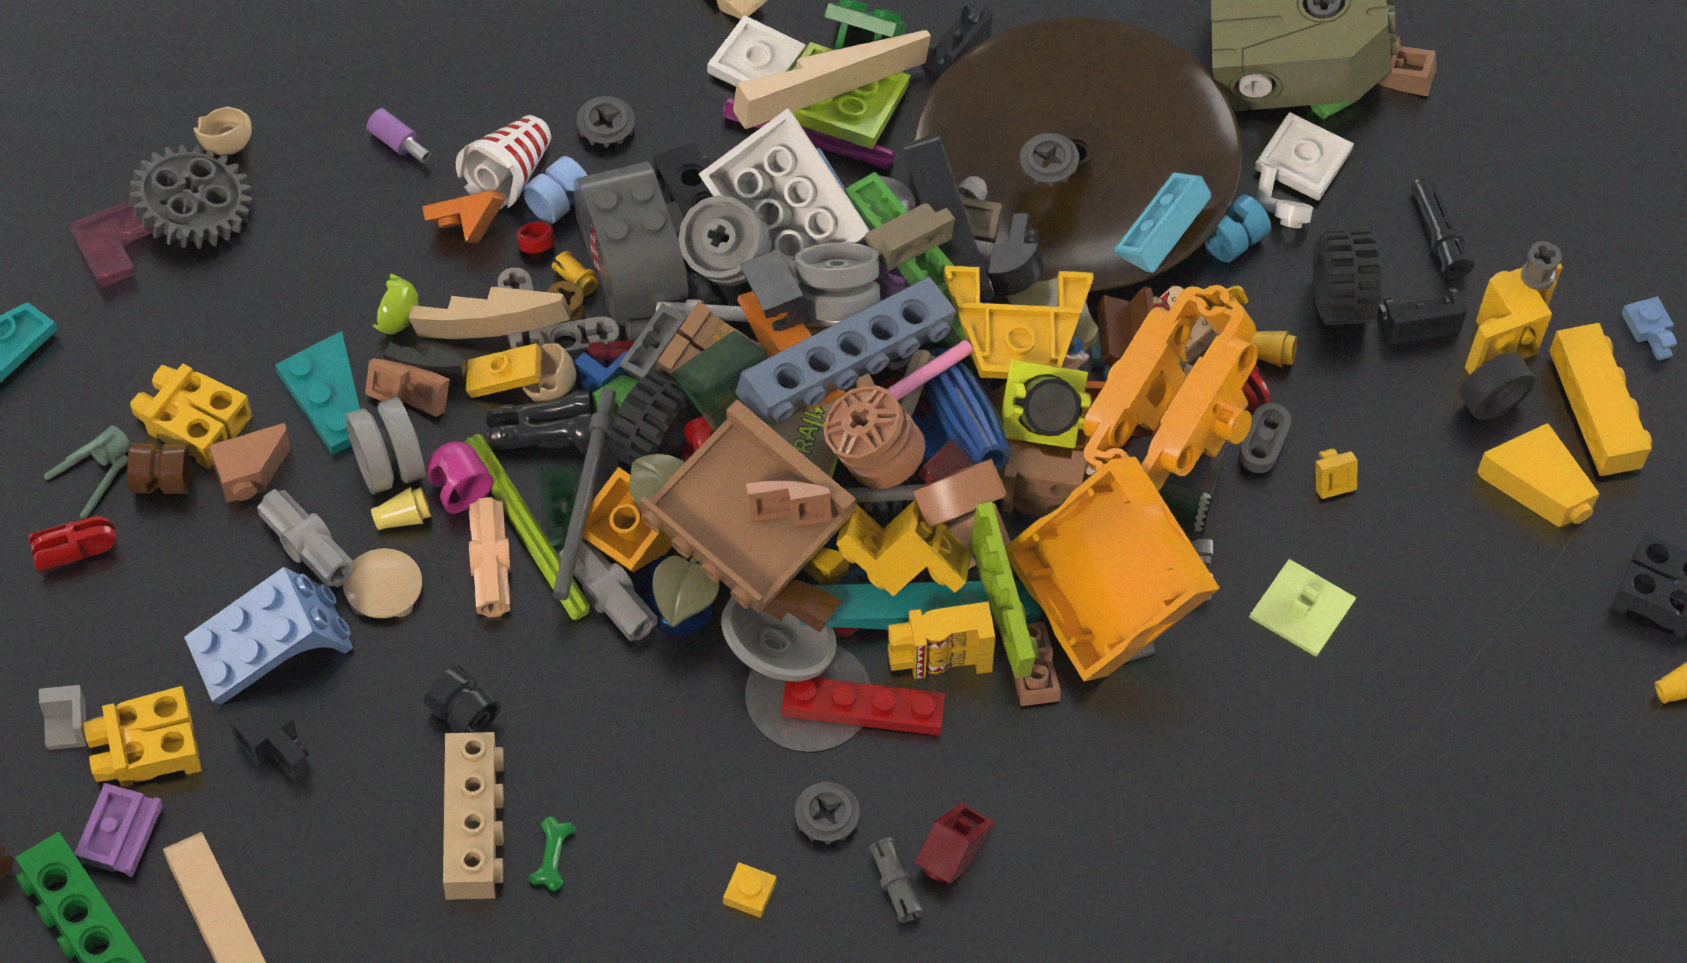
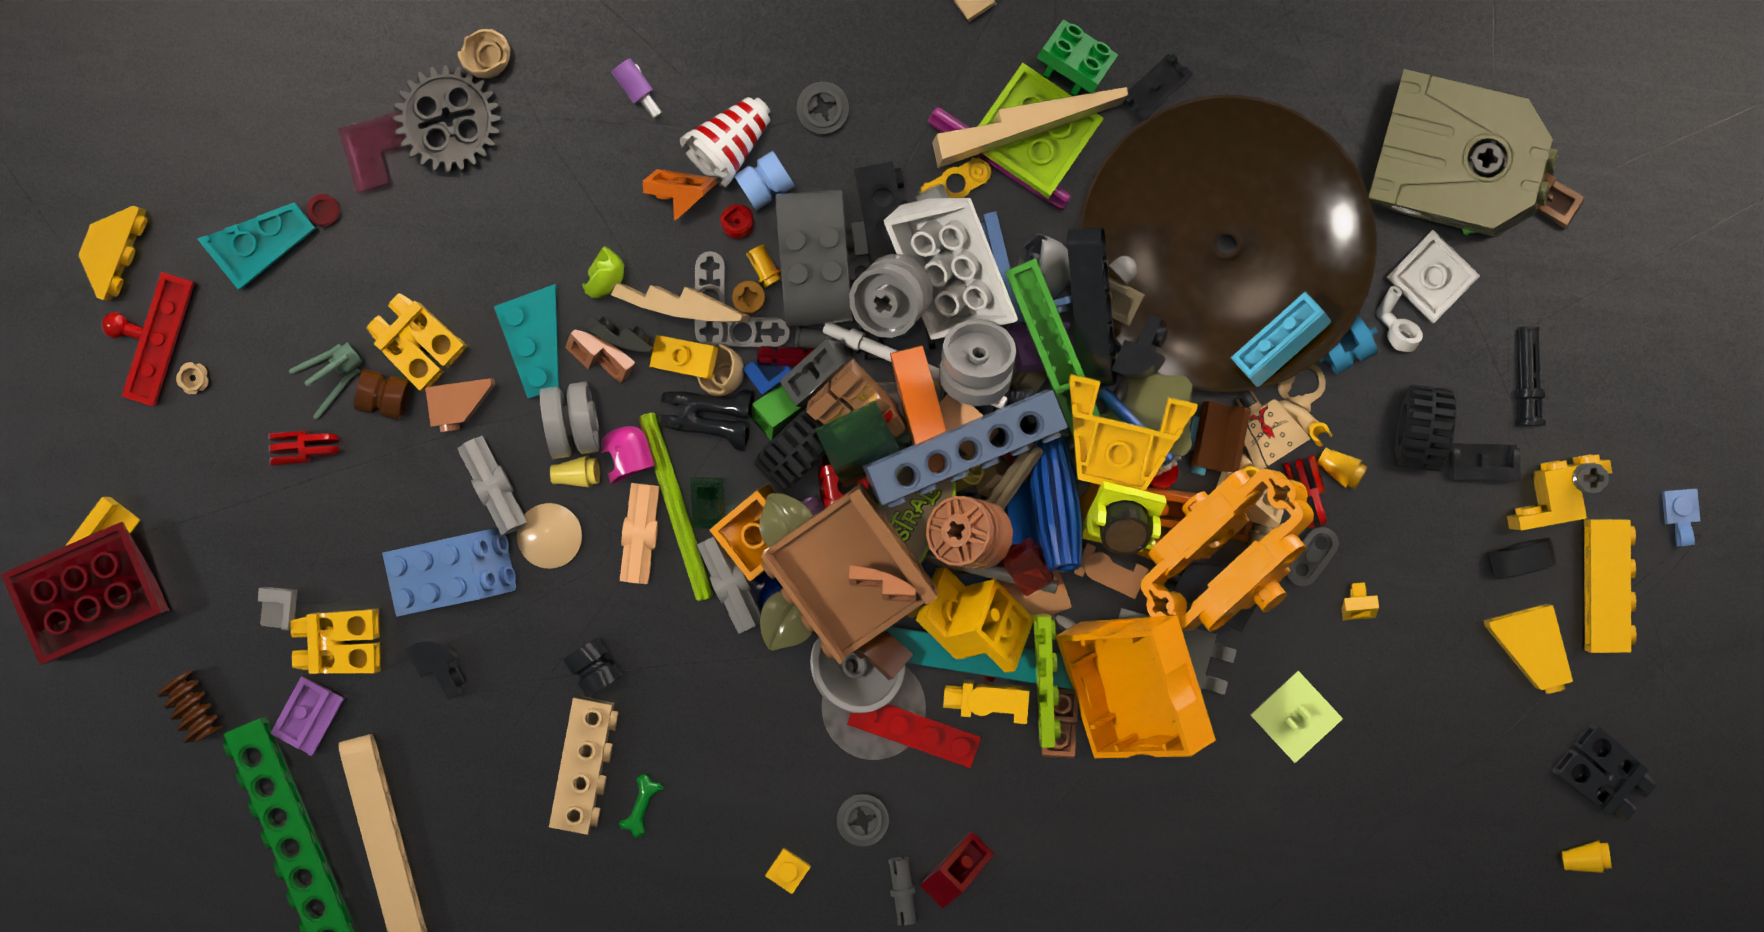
camera: 15 degrees right, 30 degrees up
dark grey bar [552,388,617,600] -> none
white plate [707,15,806,86] -> none
hinge [740,249,811,331] -> none
dark tan panel [865,203,955,271] -> none
bright pink bar [886,340,973,401] -> none
nougat slope [913,458,1007,528] -> none
dark grey gear [1020,133,1079,187] -> none
none -> dark red tile [306,193,341,227]
none -> tan piece [1278,364,1326,412]

